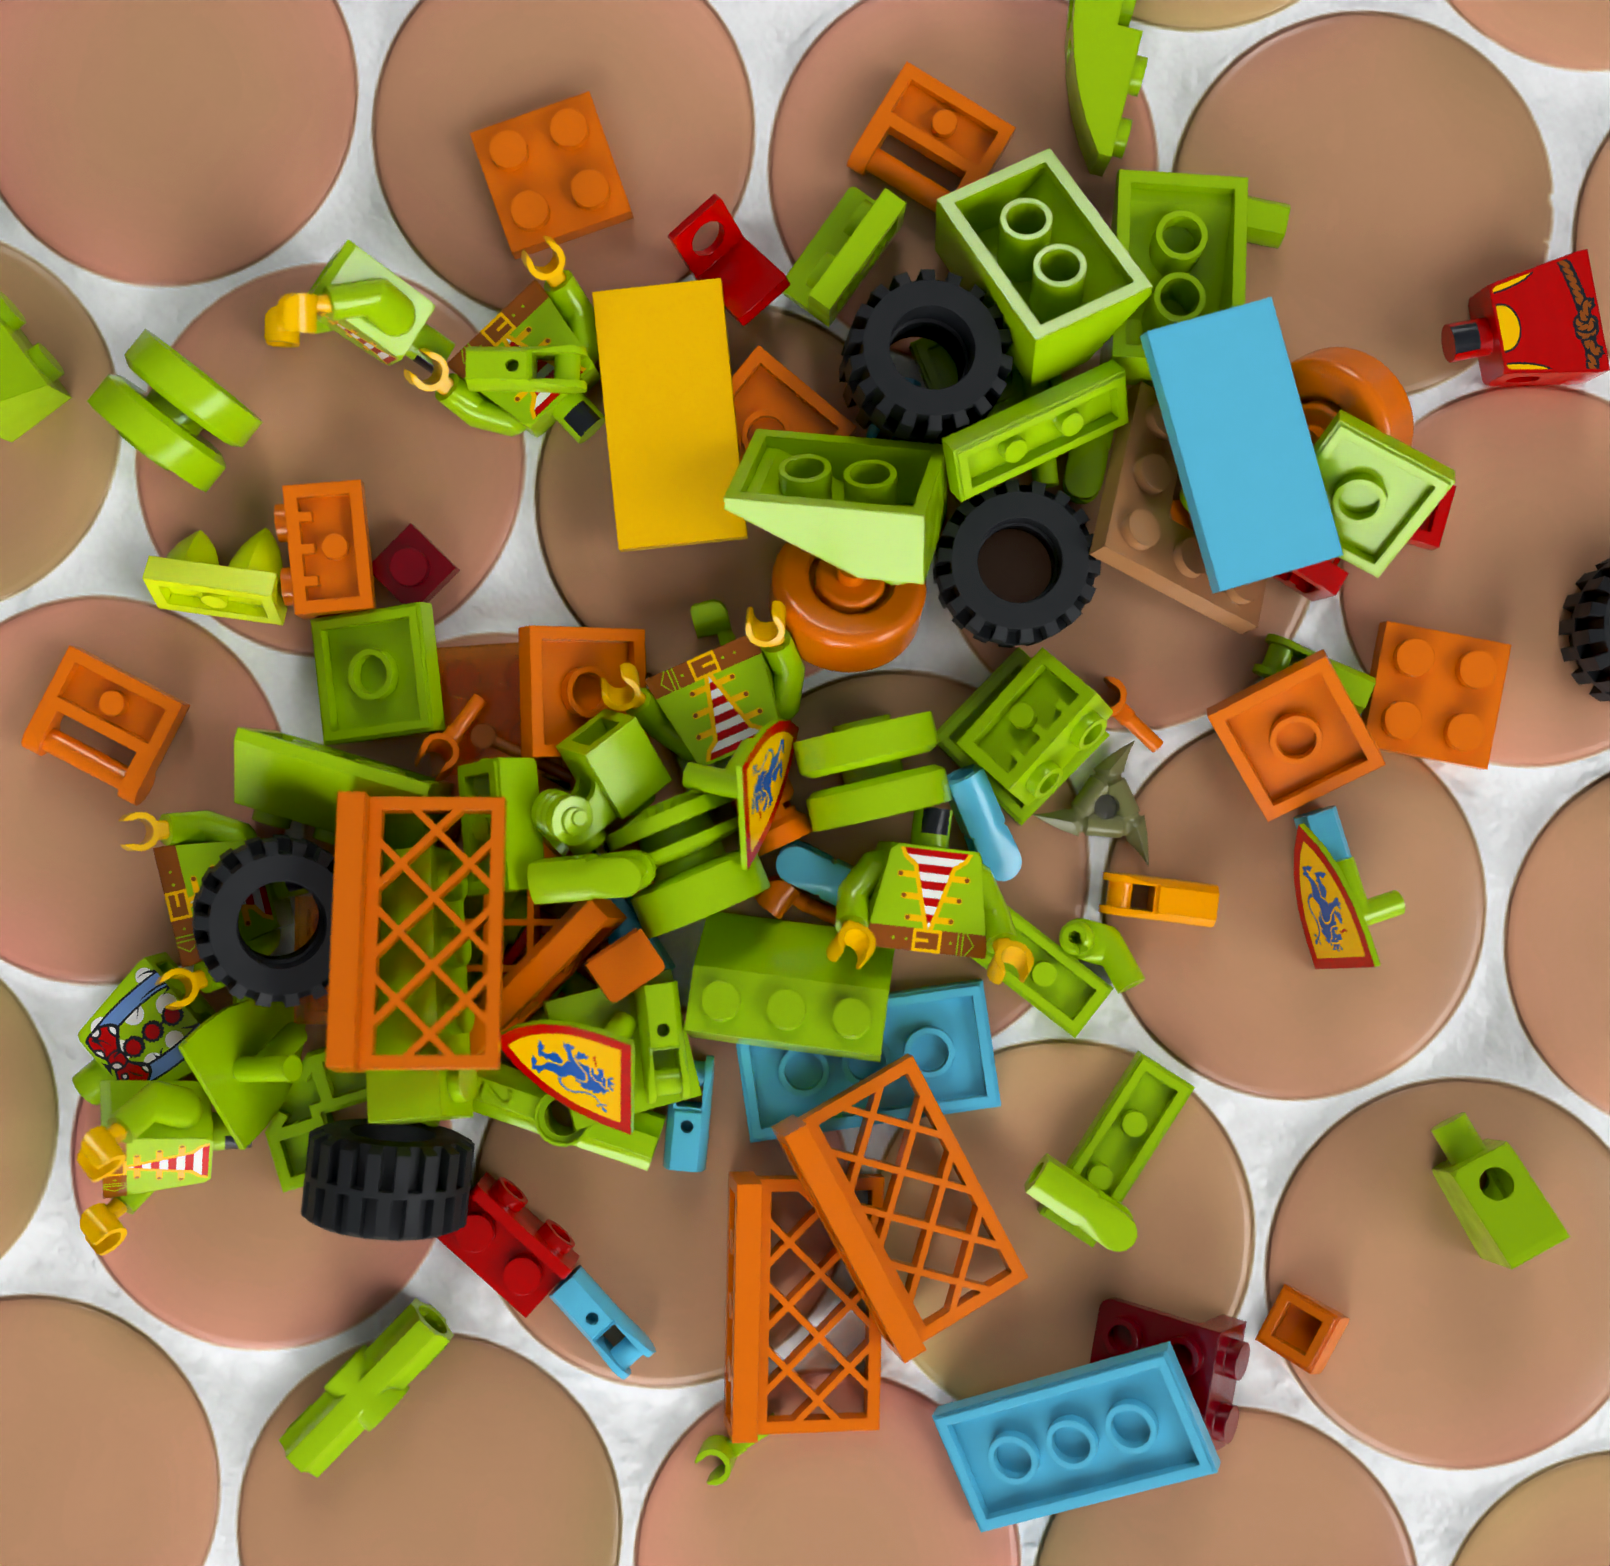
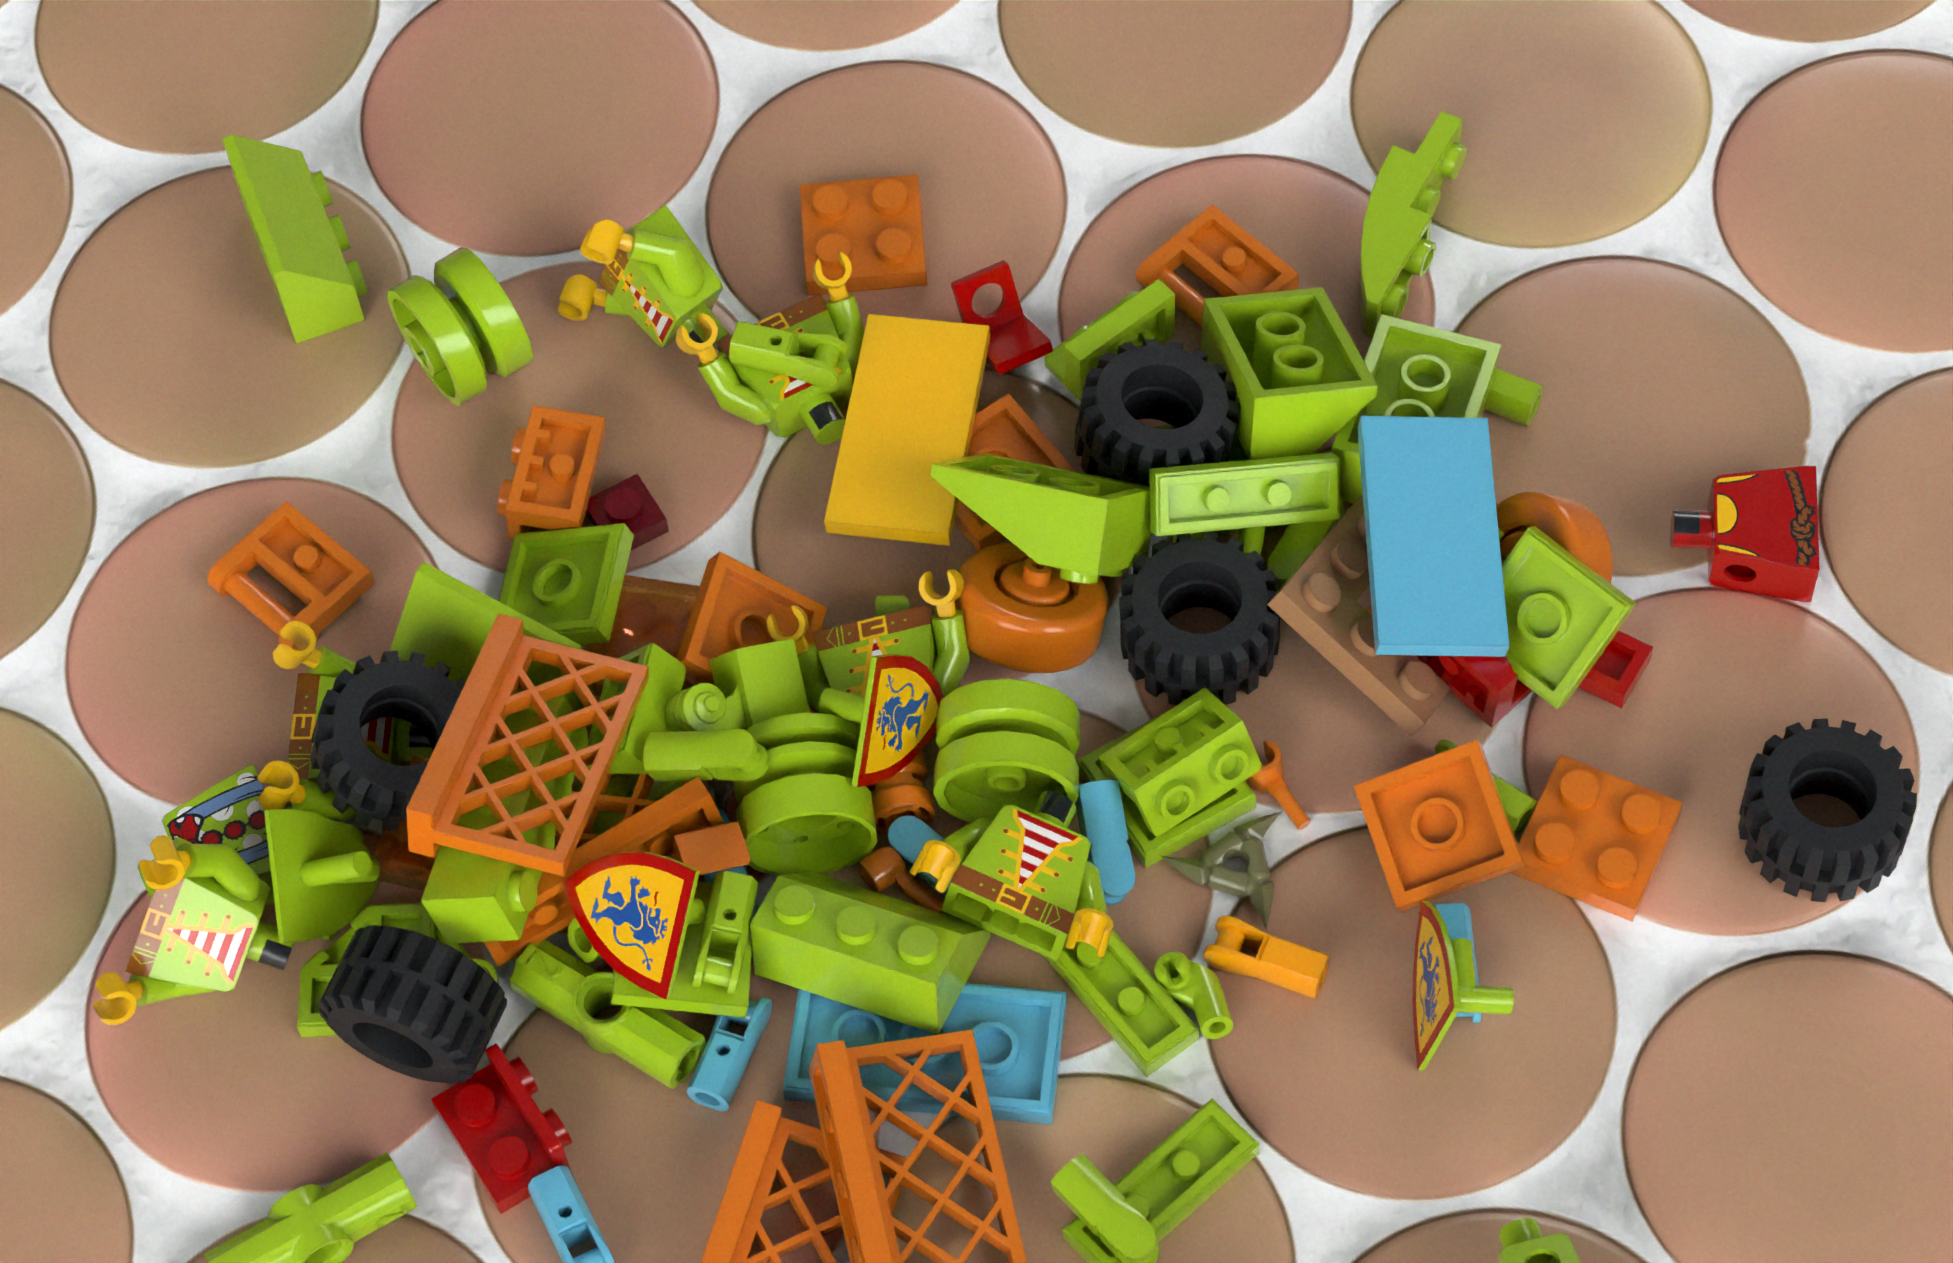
camera: 20 degrees right, 30 degrees down
neon yellow tile [142,528,288,626] -> none
orange hand [415,694,487,781] -> none

